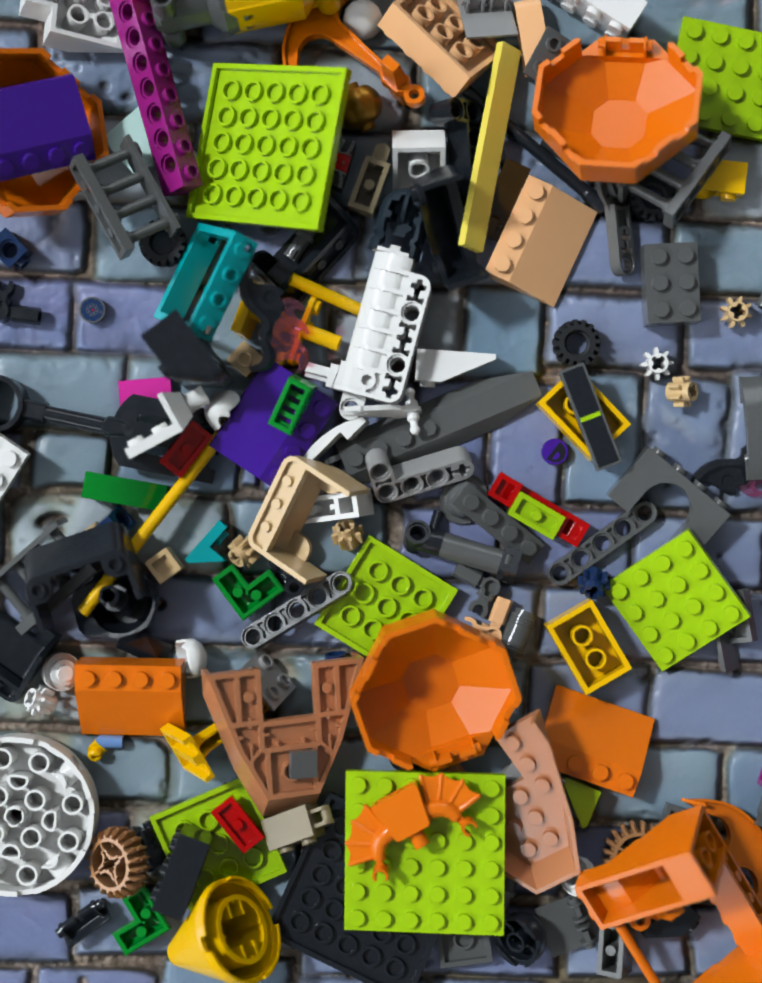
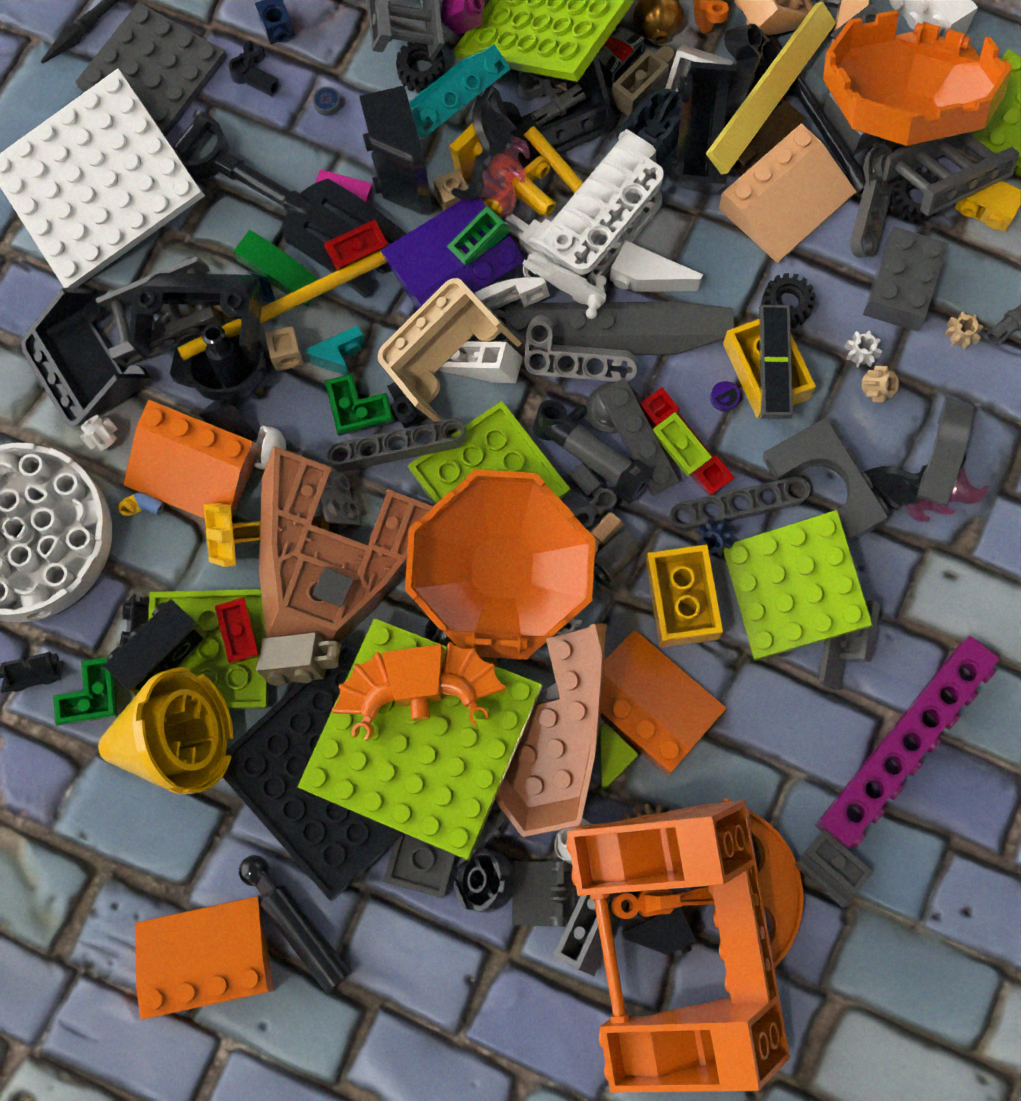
camera: 25 degrees right, 15 degrees down
white plate [41,652,78,691] -> none
medium nougat gear [86,826,151,899] -> none
white plate [124,385,210,459] -> none
white hair [204,390,240,430] -> none
tan gear [228,535,261,568] -> none
tan gear [331,519,364,551] -> none

